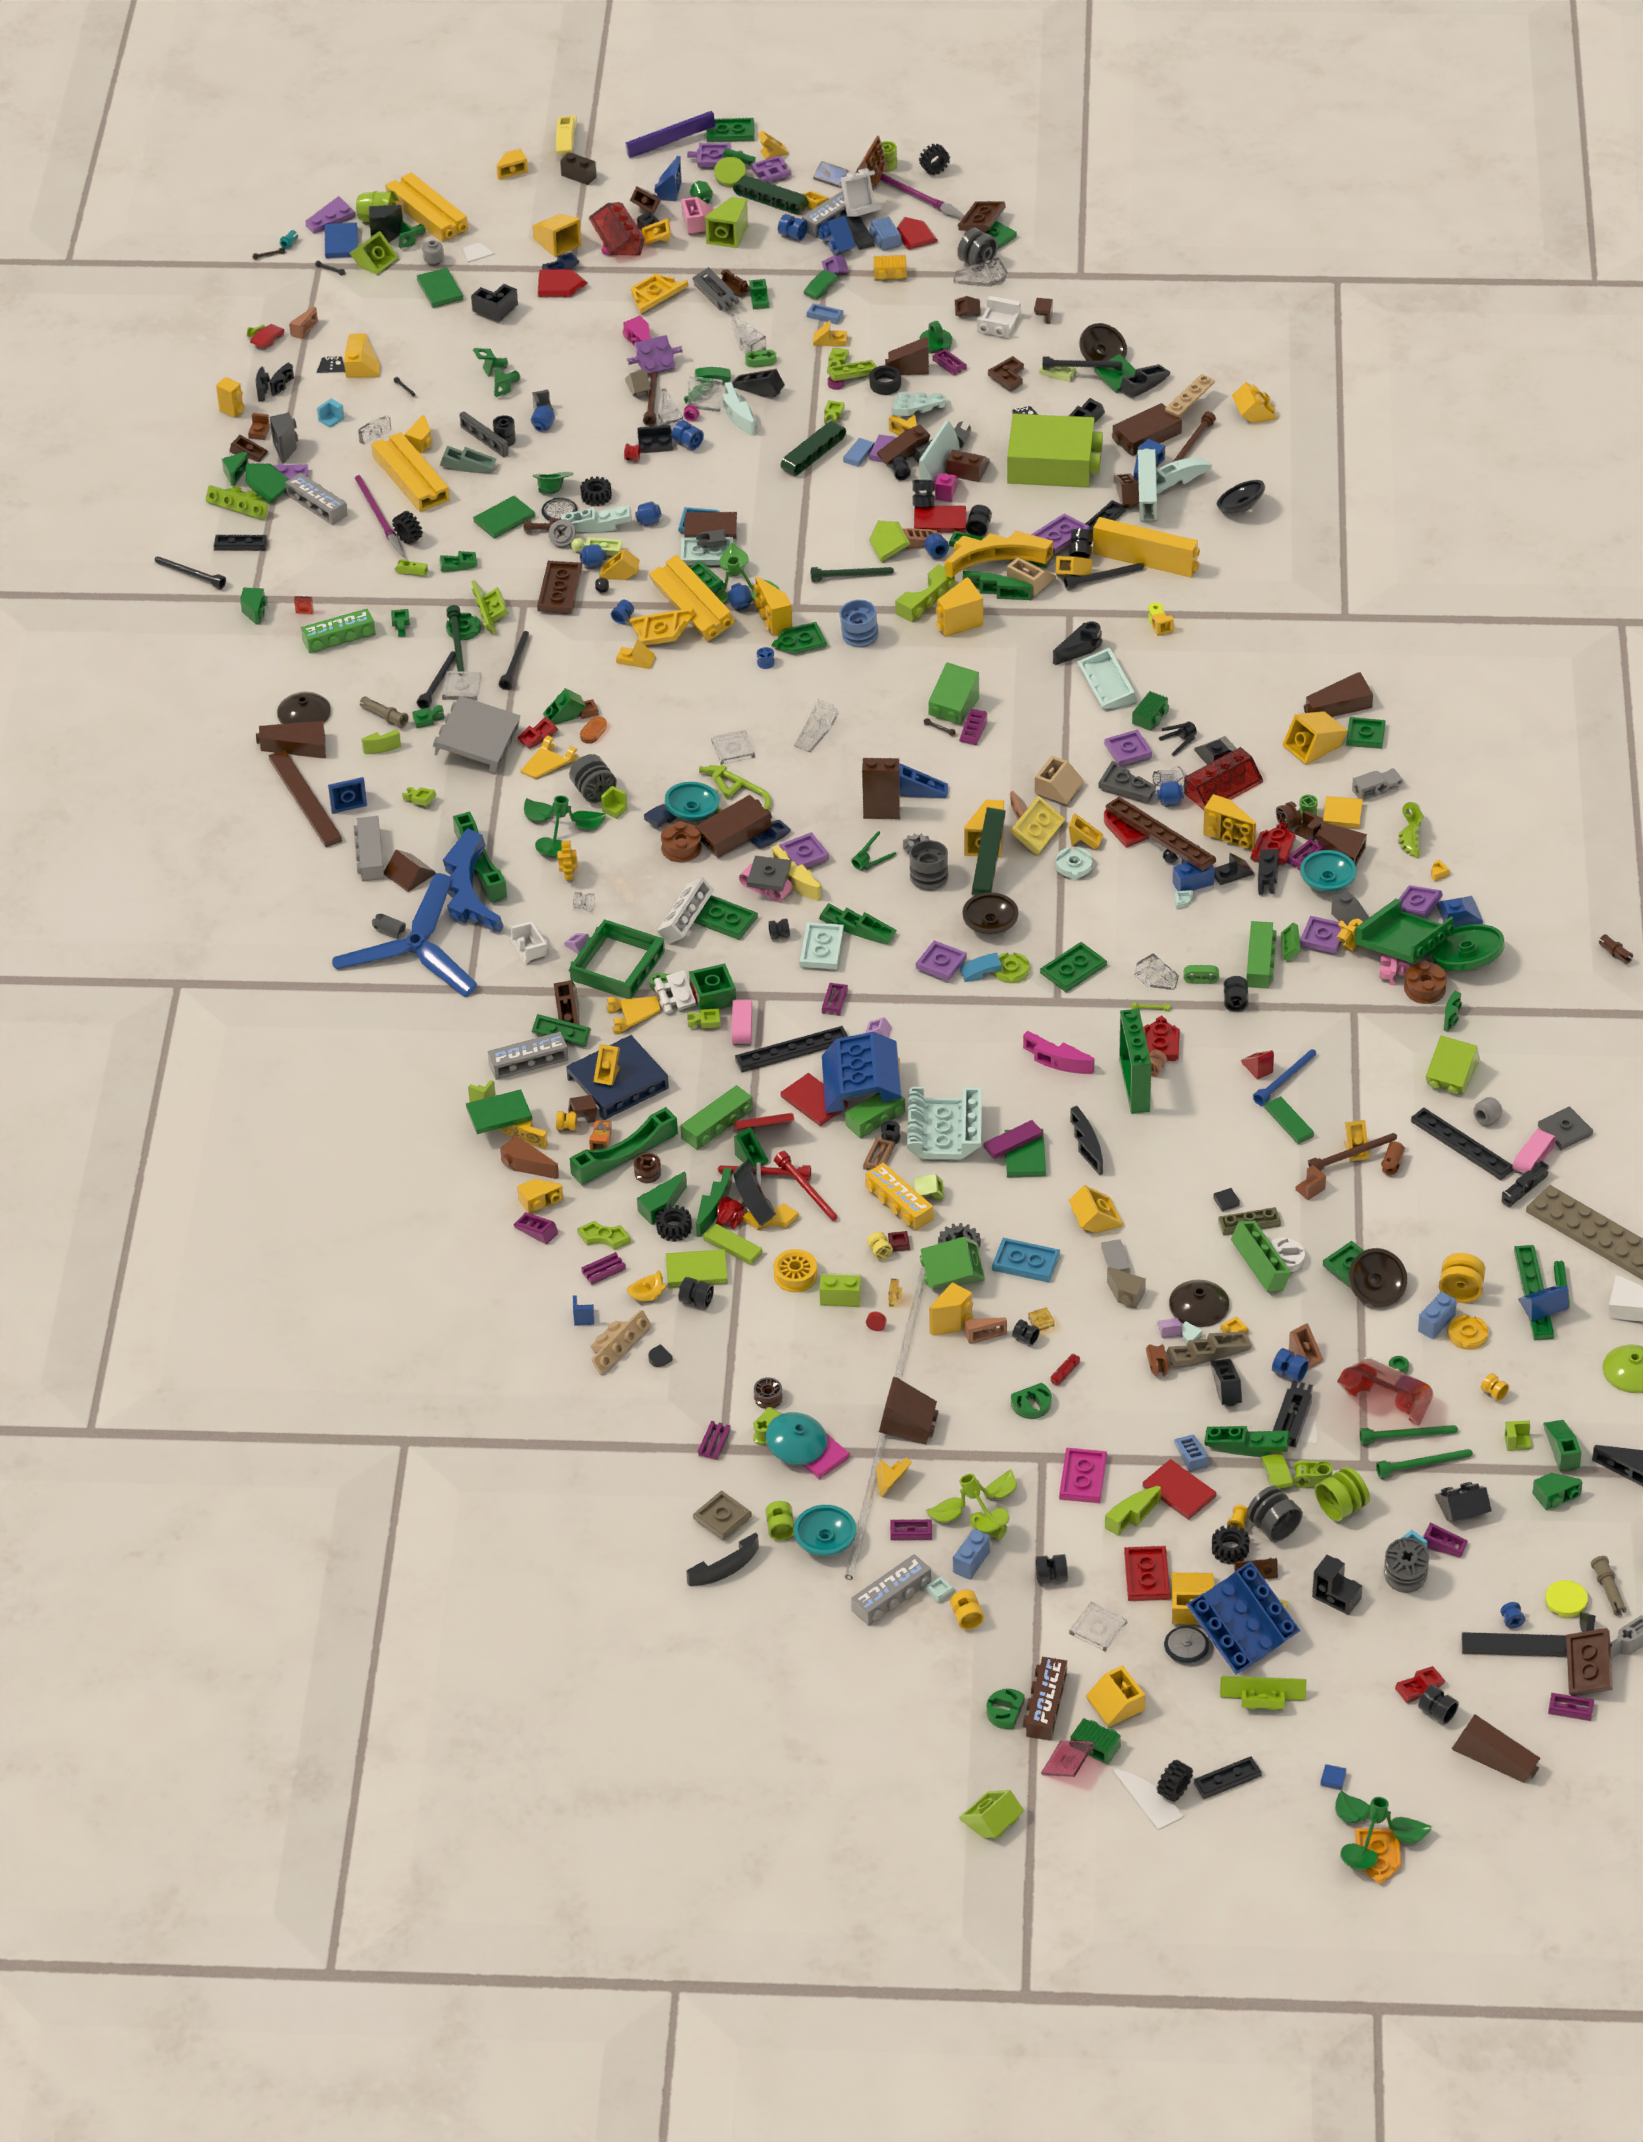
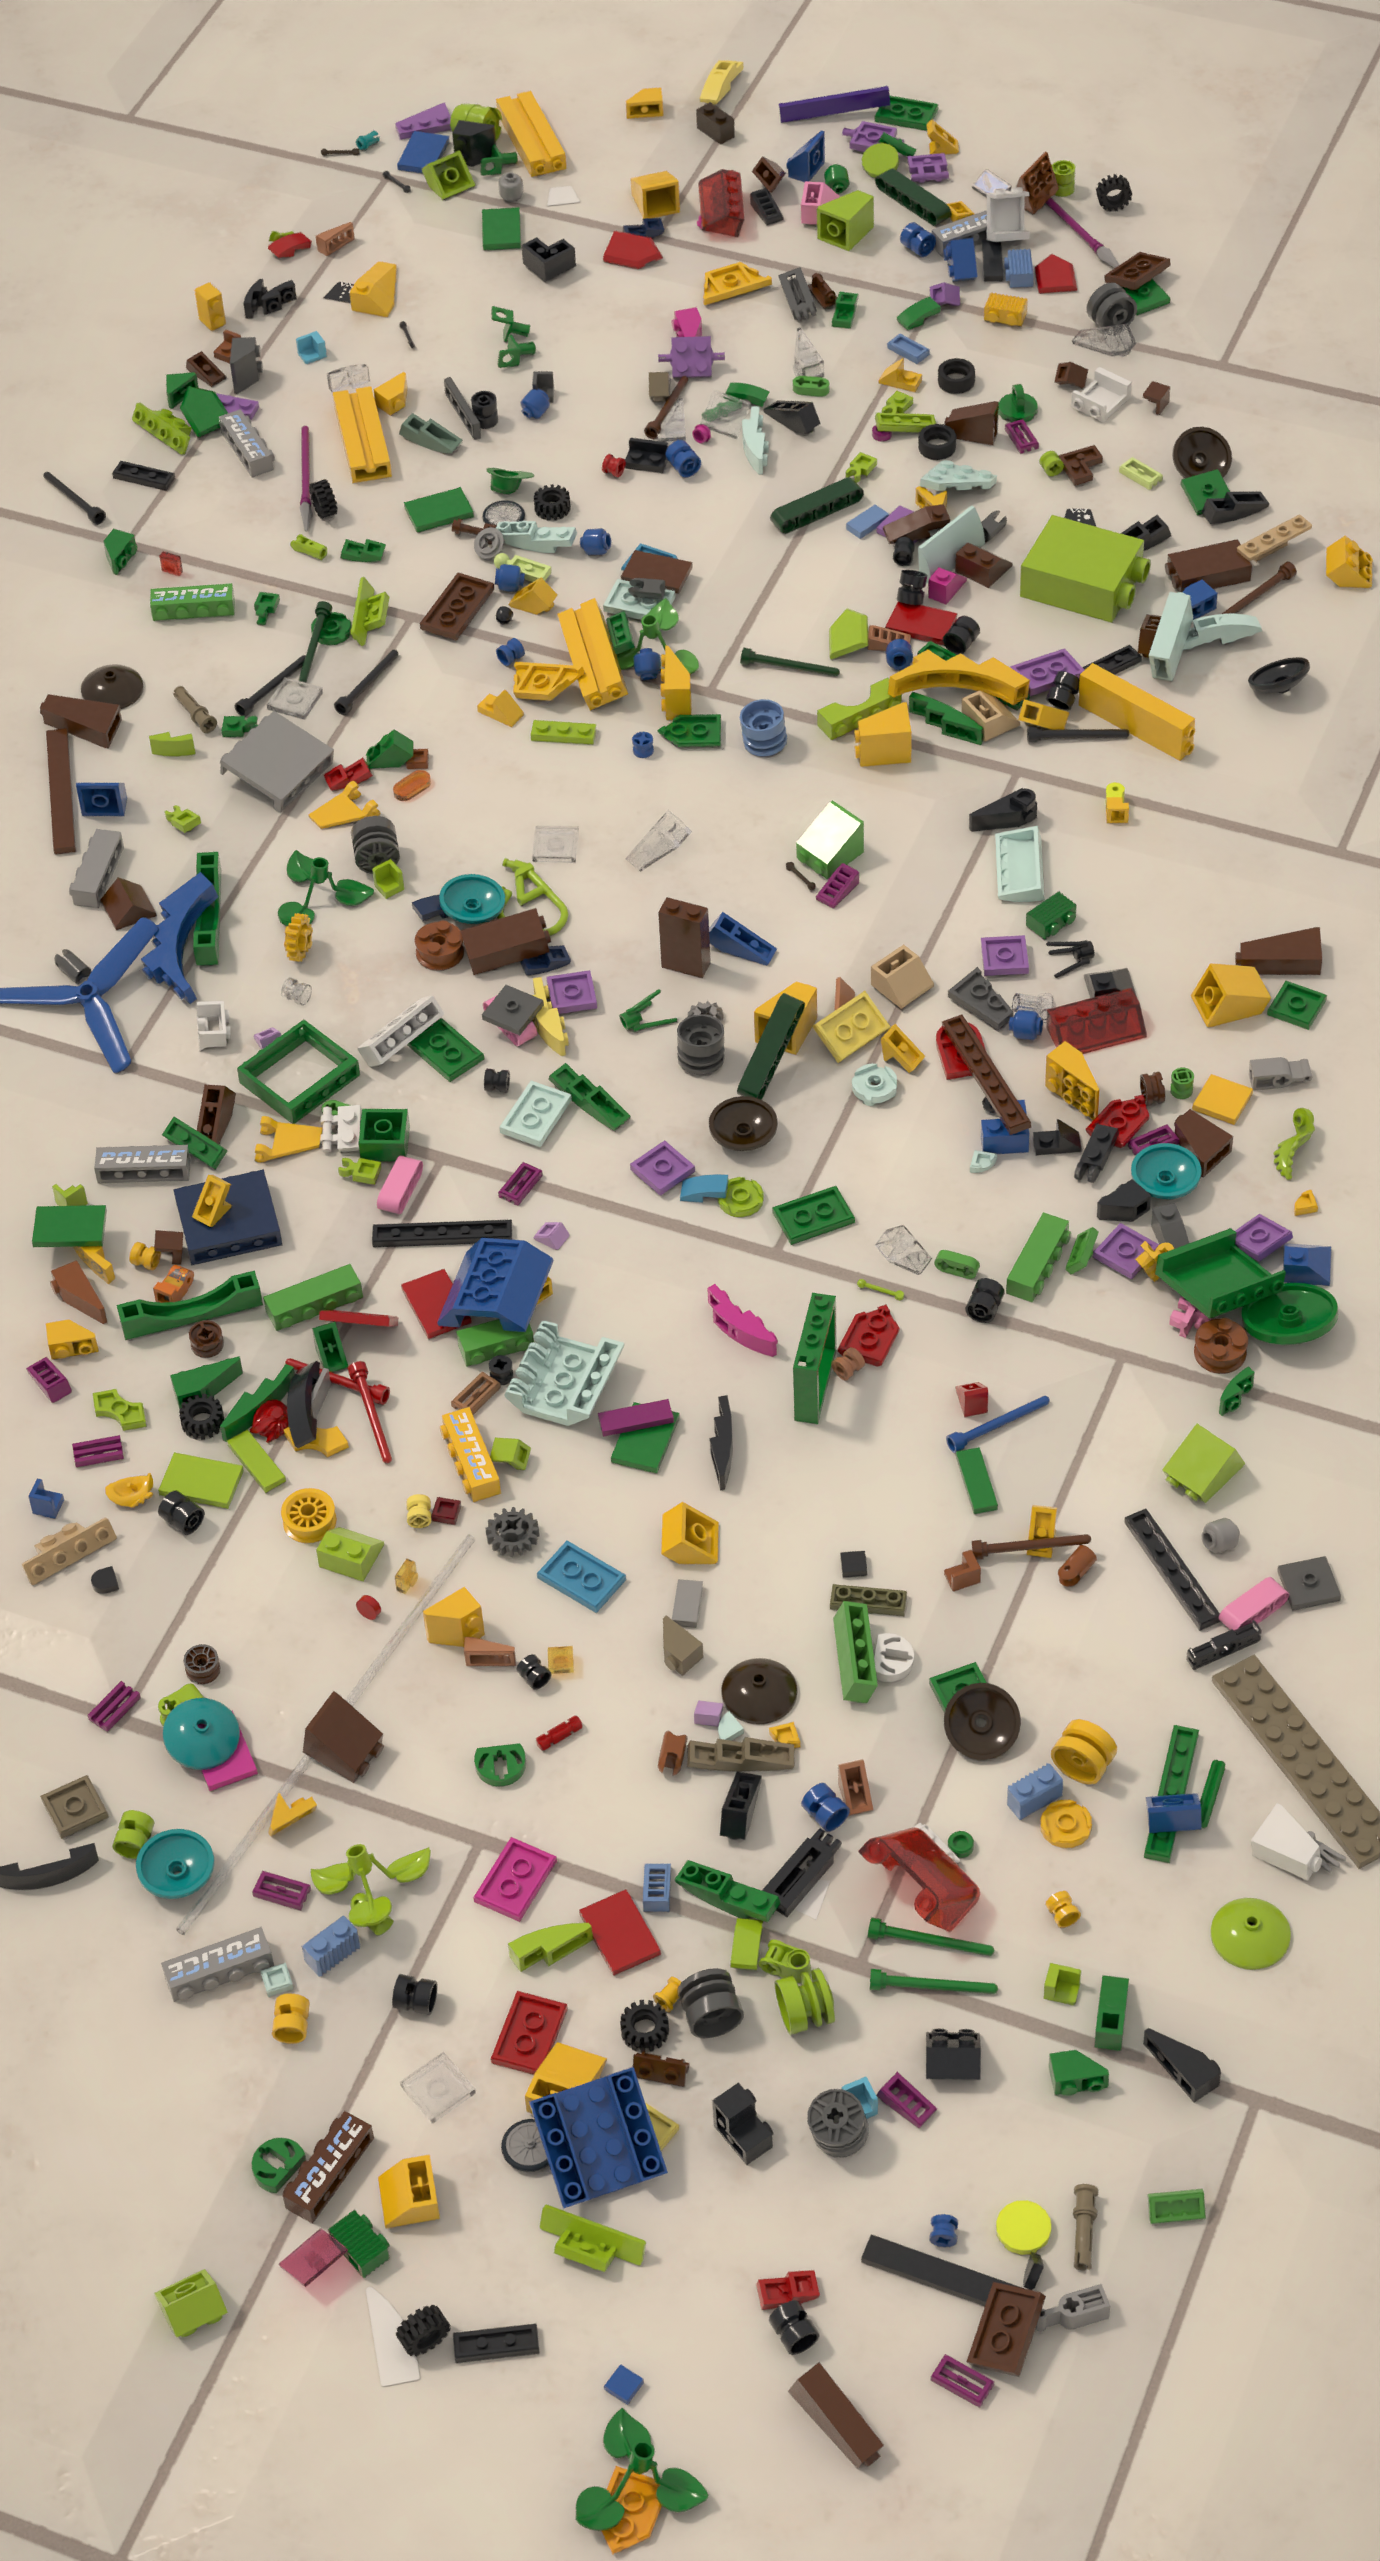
camera: 20 degrees right, 5 degrees up
yellow slope [642,218,671,245] -> none
bright green slope [920,1236,985,1290] -> none
black piece [1042,356,1123,370] -> none
reddish brown panel [1295,810,1323,841] -> none
none -> lime plate [530,720,596,745]
none -> black tyre [938,358,975,394]
none -> lime wheel [1039,451,1064,476]
none -> black slope [1097,1179,1151,1222]

